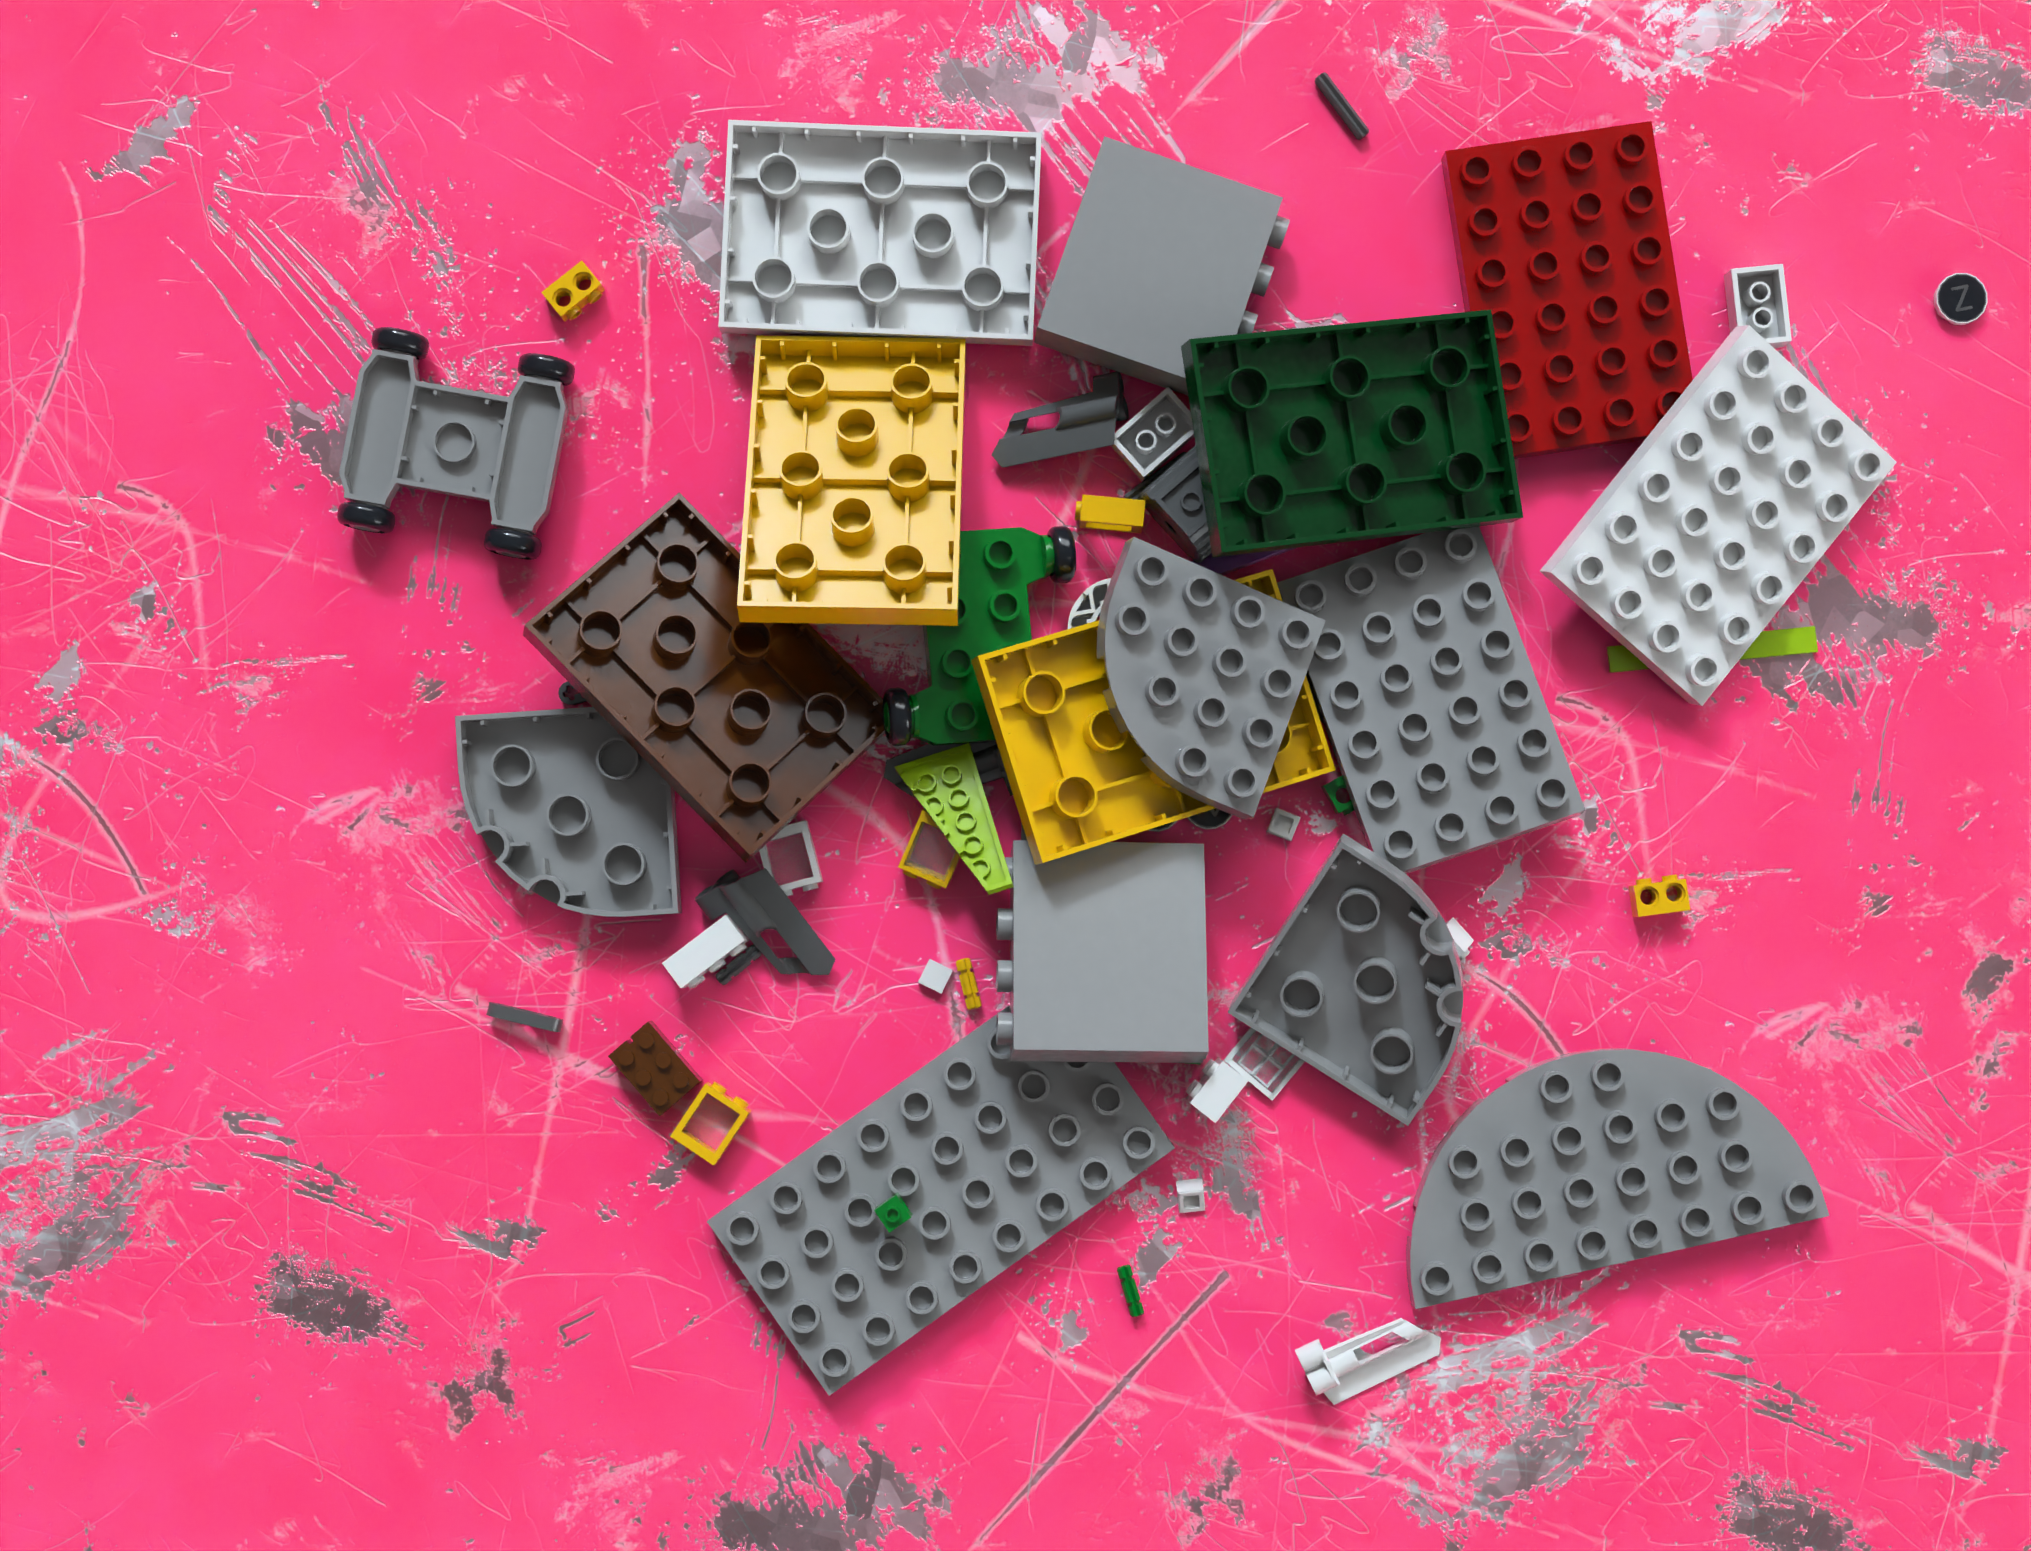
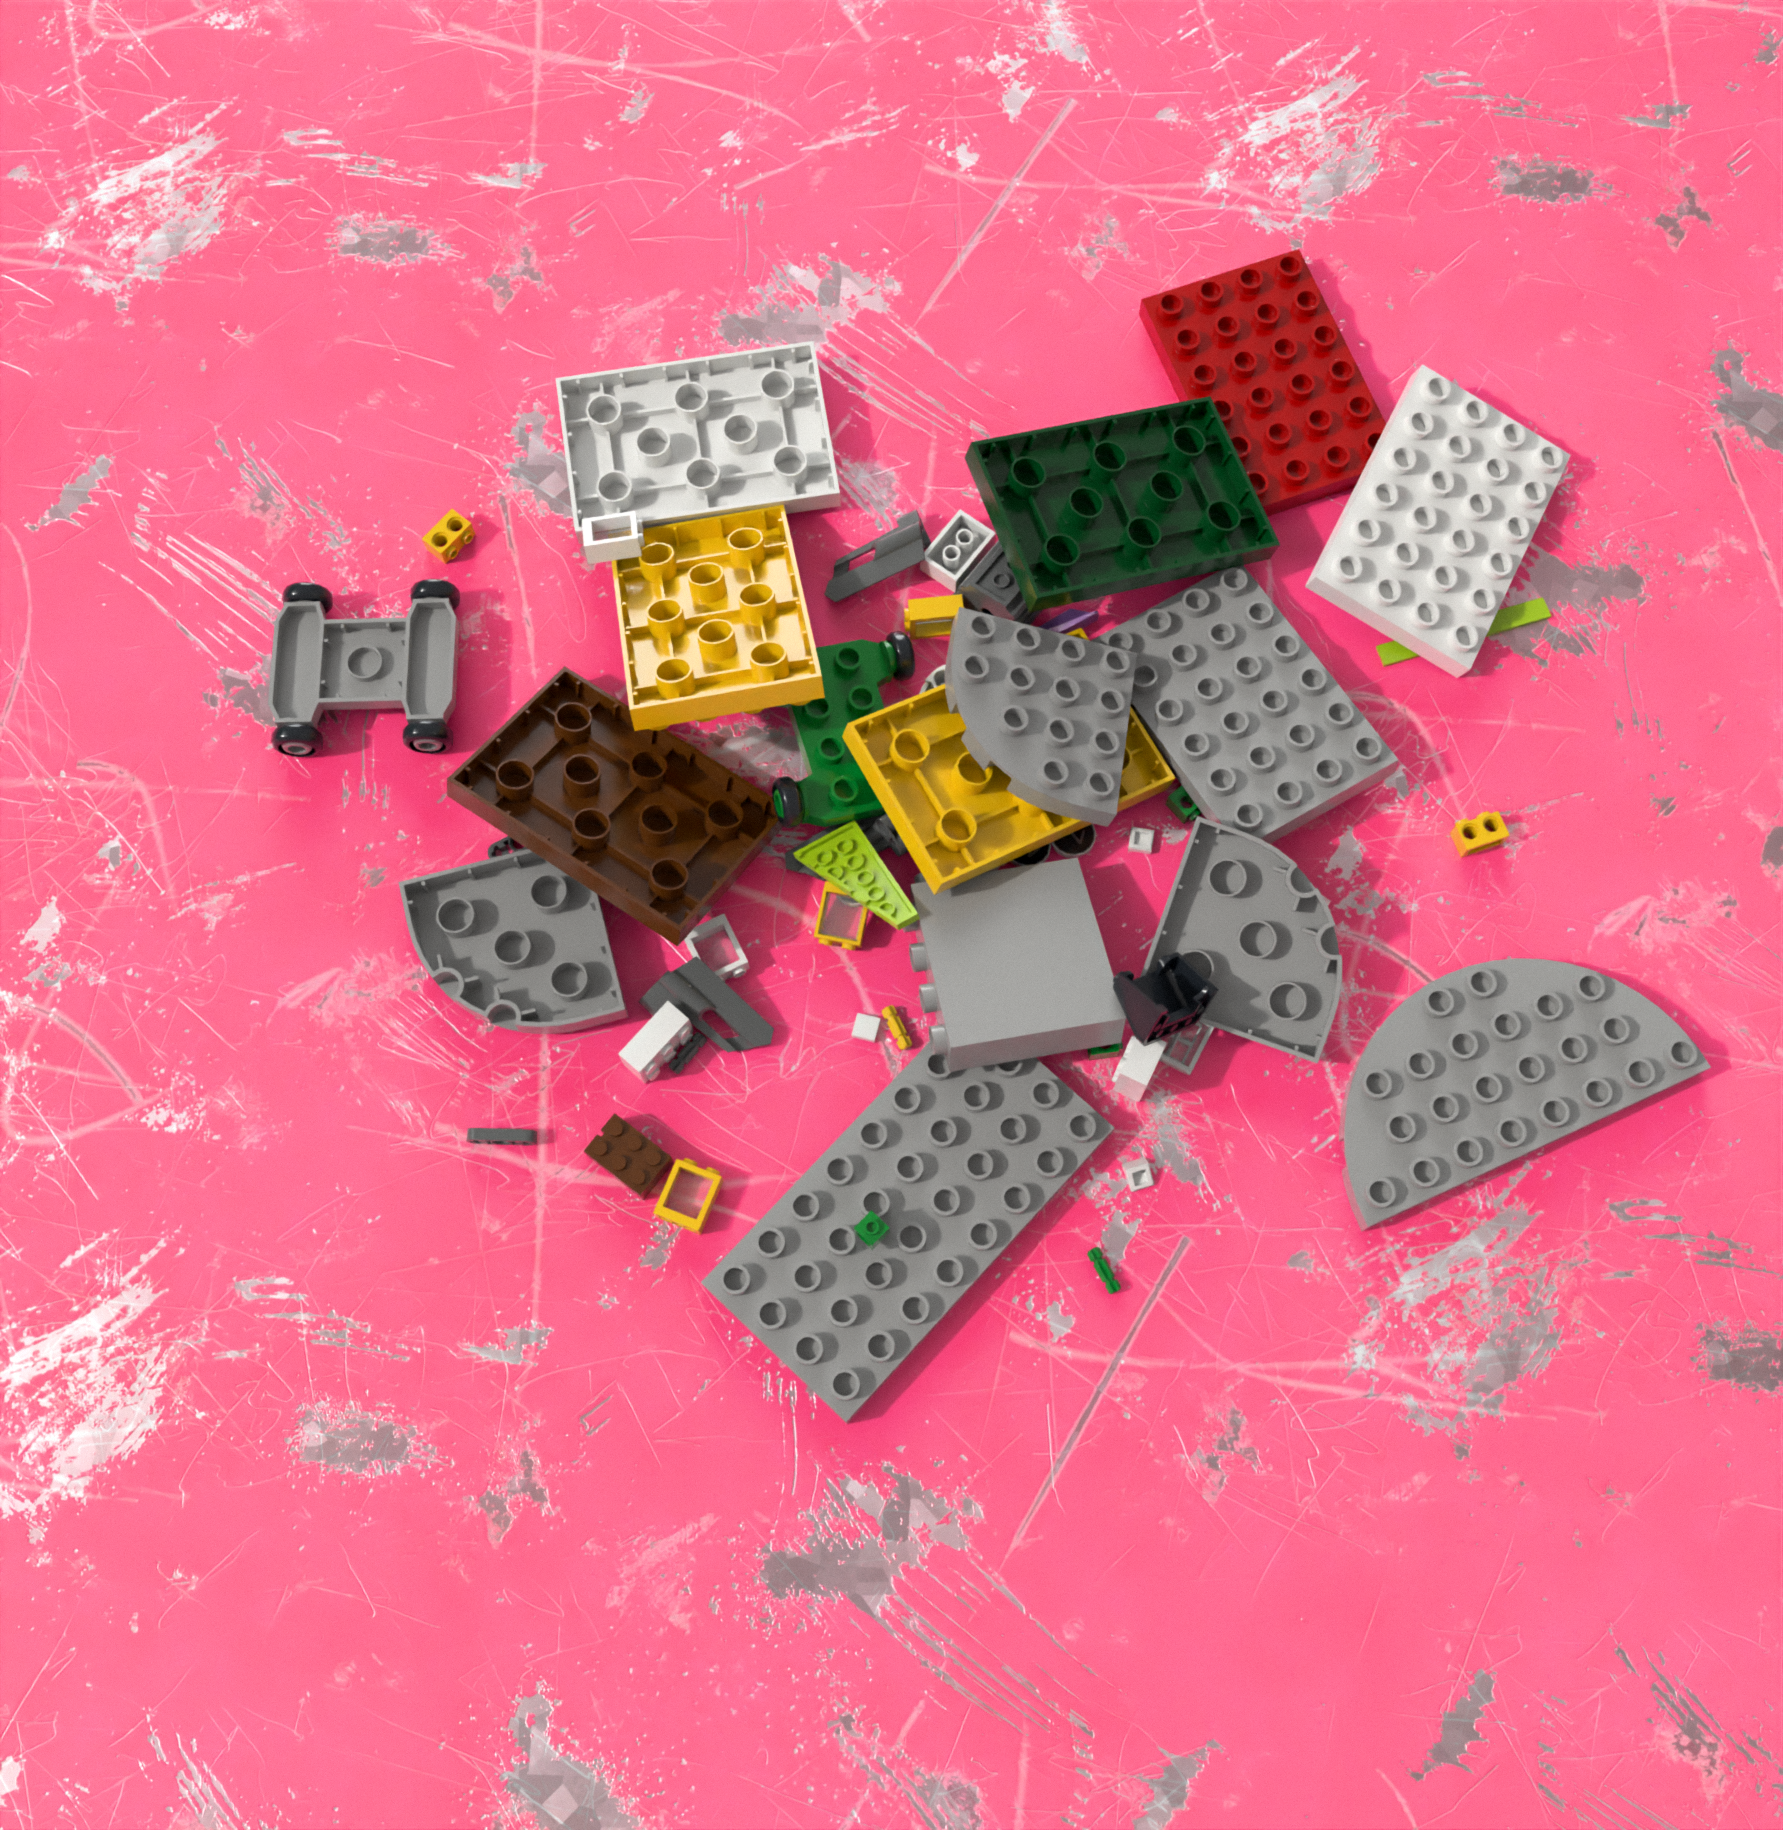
camera: 15 degrees left, 15 degrees down
light grey brick [1034,136,1290,396] -> none
white panel [1295,1318,1441,1405] -> none
dark grey axle [1315,72,1369,140] -> none
white brick [1724,264,1792,348] -> none
black tile [1934,273,1988,325] -> none
none -> white window [582,511,645,564]
none -> black windscreen [1113,952,1219,1046]

